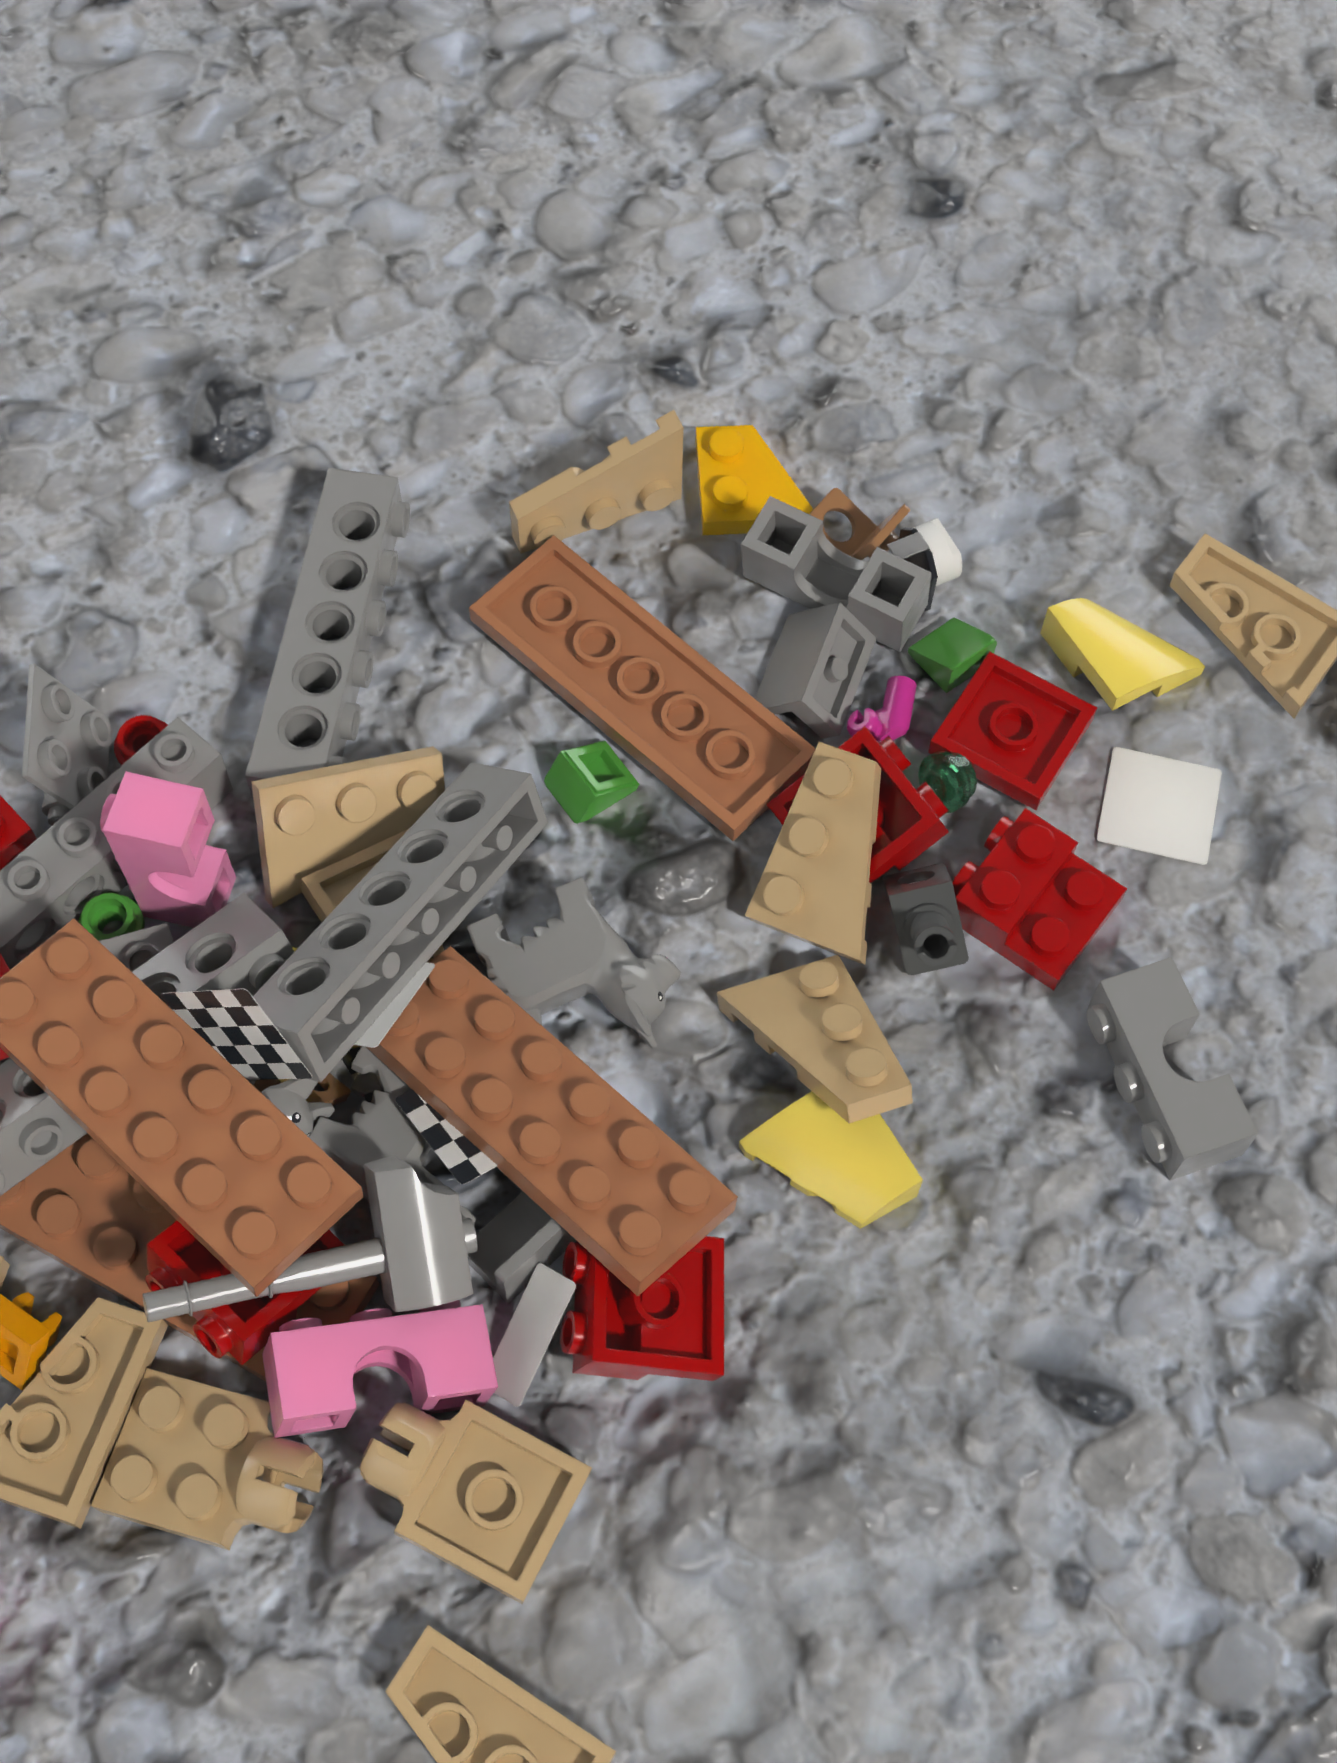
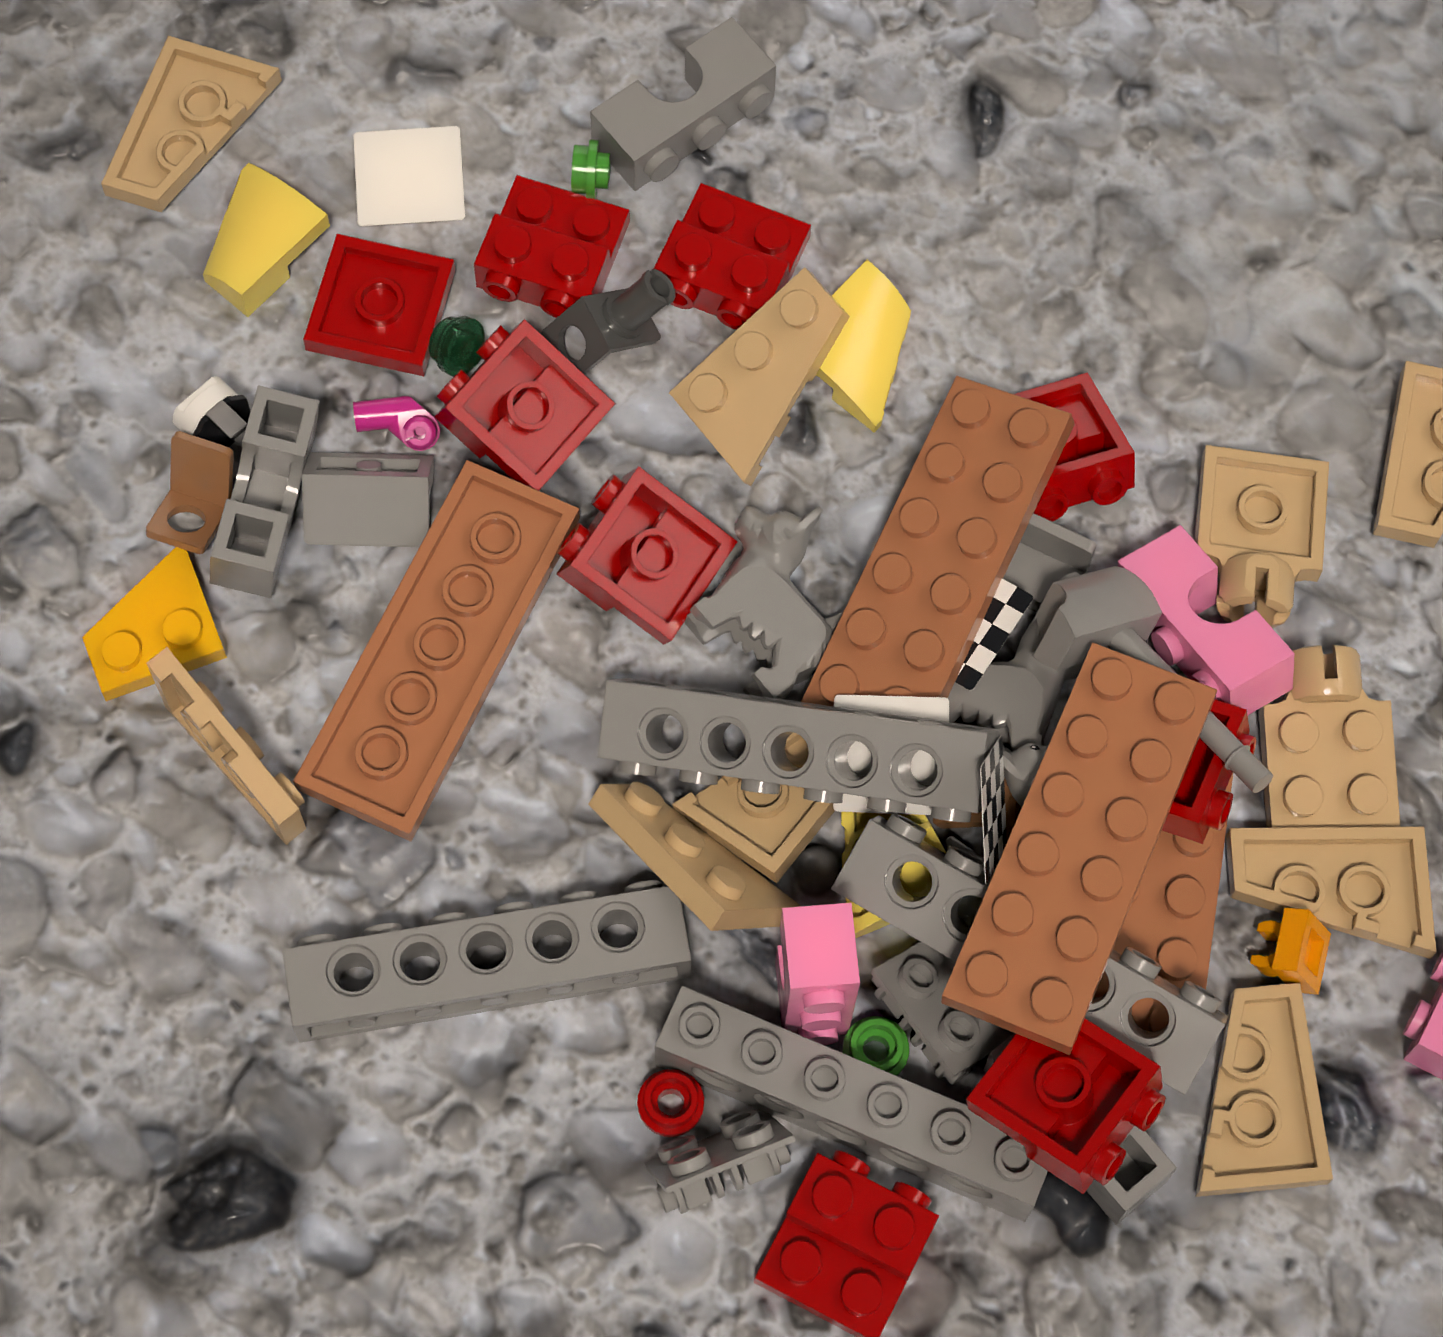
camera: 110 degrees left, 5 degrees up
white sticker [493,1263,576,1407] -> none
bright green slope [544,740,640,824] -> none
tan wing [745,742,881,965] -> none
bright green slope [908,617,997,694] -> none
none -> plate [556,466,738,645]
none -> bright green plate [571,139,611,199]
none -> red plate [653,183,811,330]

